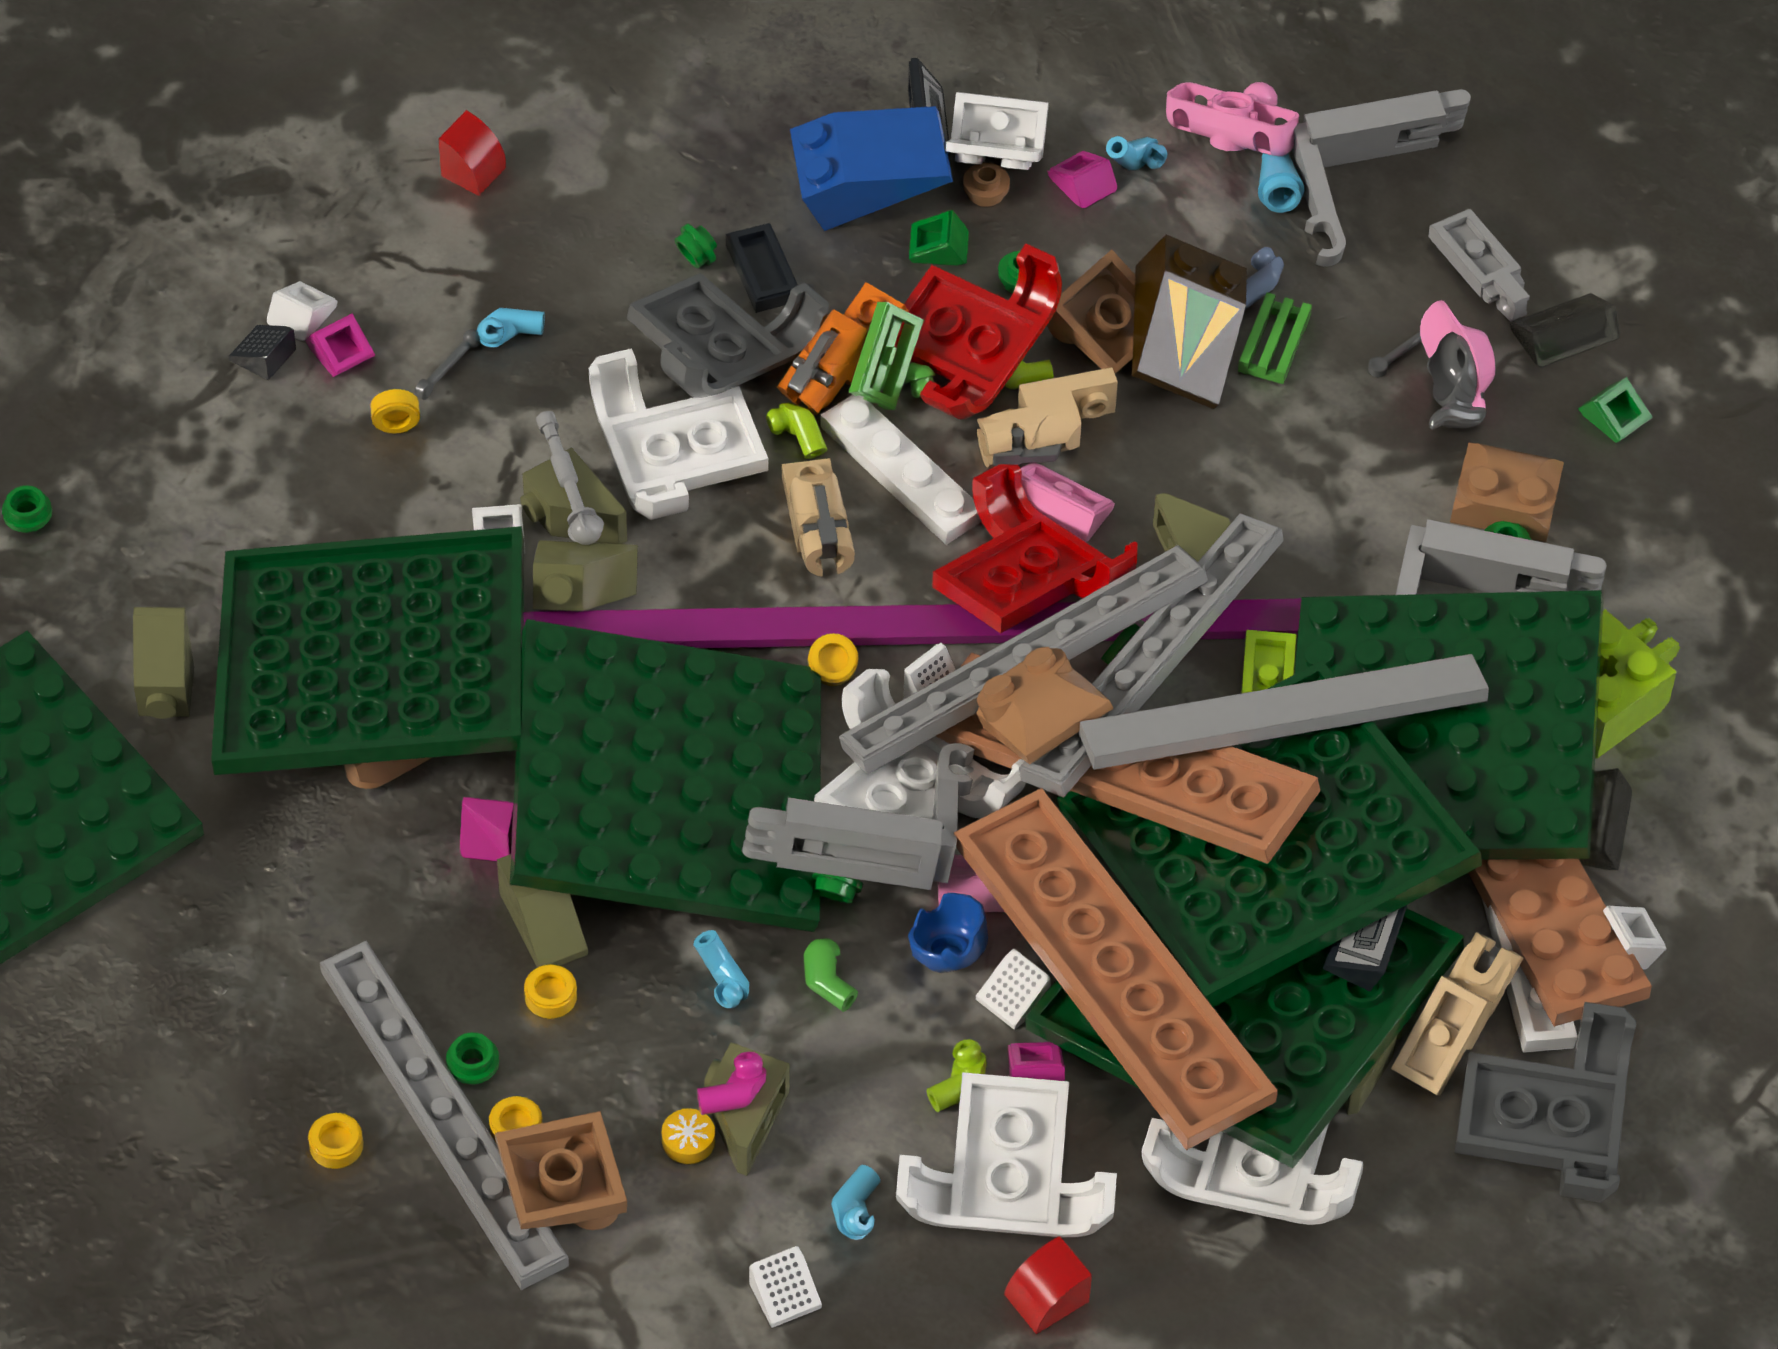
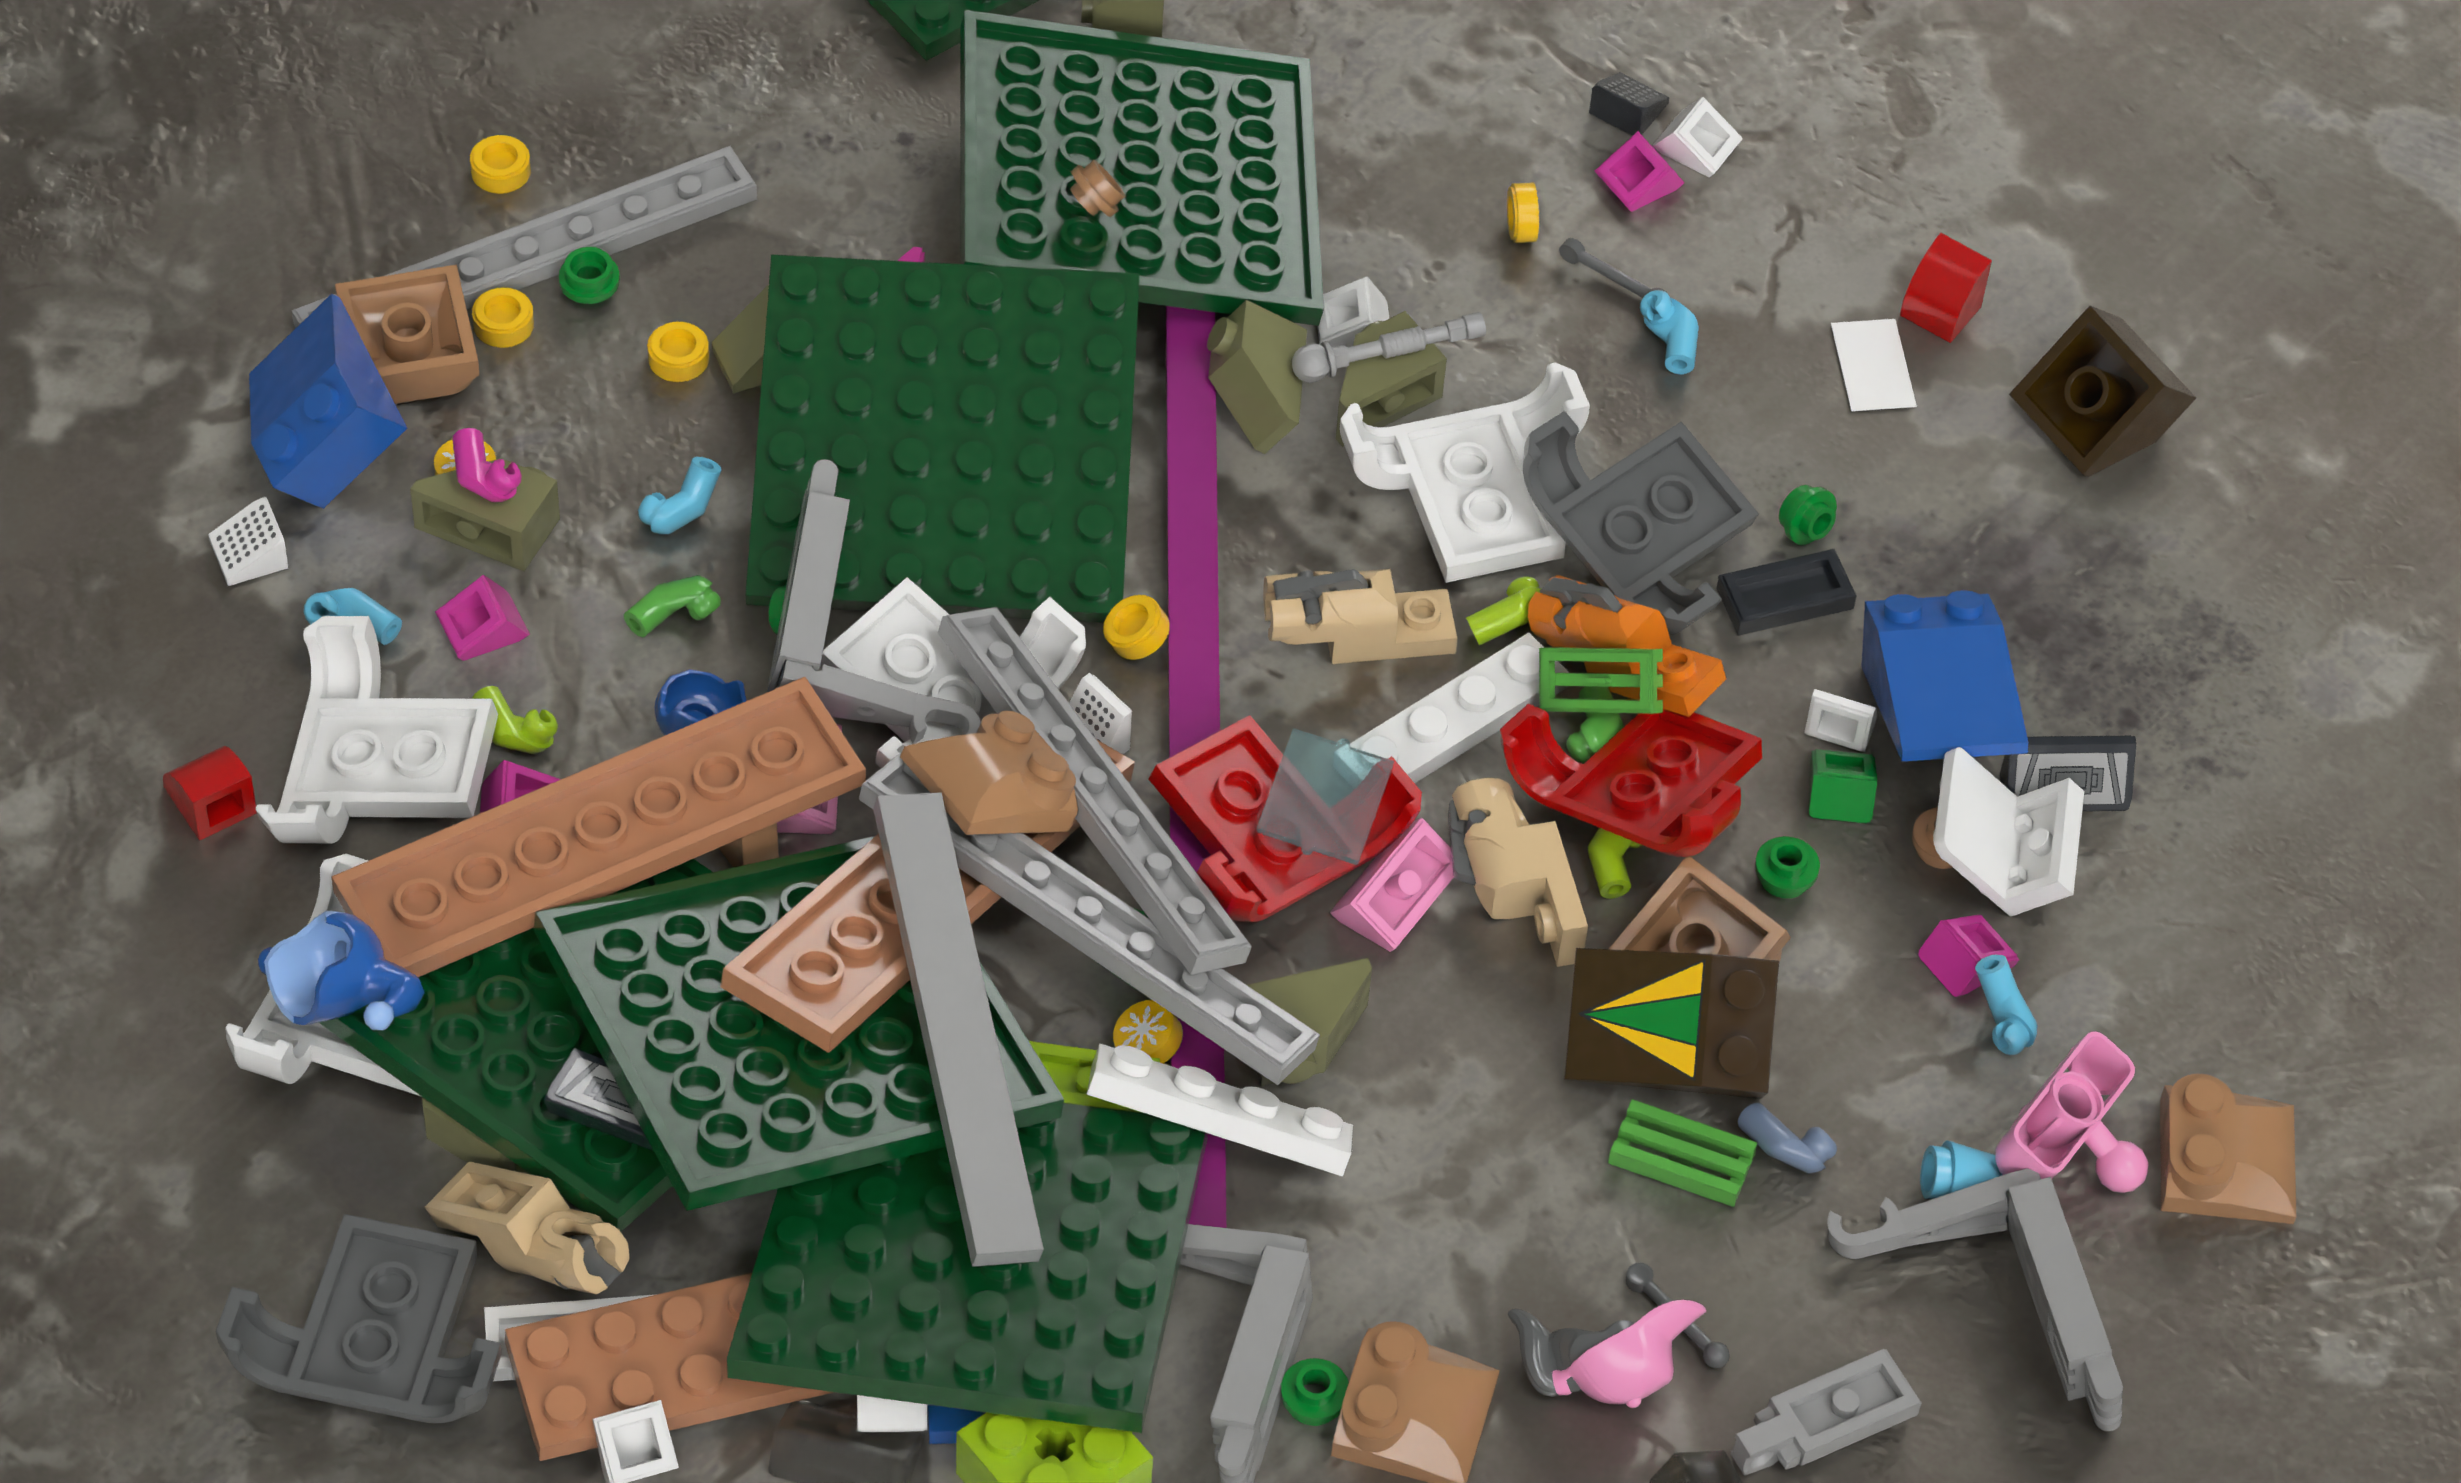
camera: 90 degrees right, 0 degrees up
none -> blue slope [249,294,408,509]
none -> piece [258,911,424,1030]
none -> dark pink slope [435,575,530,661]
none -> medium nougat plate [1070,160,1126,217]
none -> white plate [1087,1043,1353,1176]
none -> yellow tile [1113,1000,1183,1064]
none -> clear light blue piece [1257,728,1394,865]
none -> white slope [1804,689,1877,752]
none -> white sticker [1831,319,1917,411]
none -> dark brown slope [2009,306,2196,477]
none -> medium nougat slope [2160,1074,2296,1224]

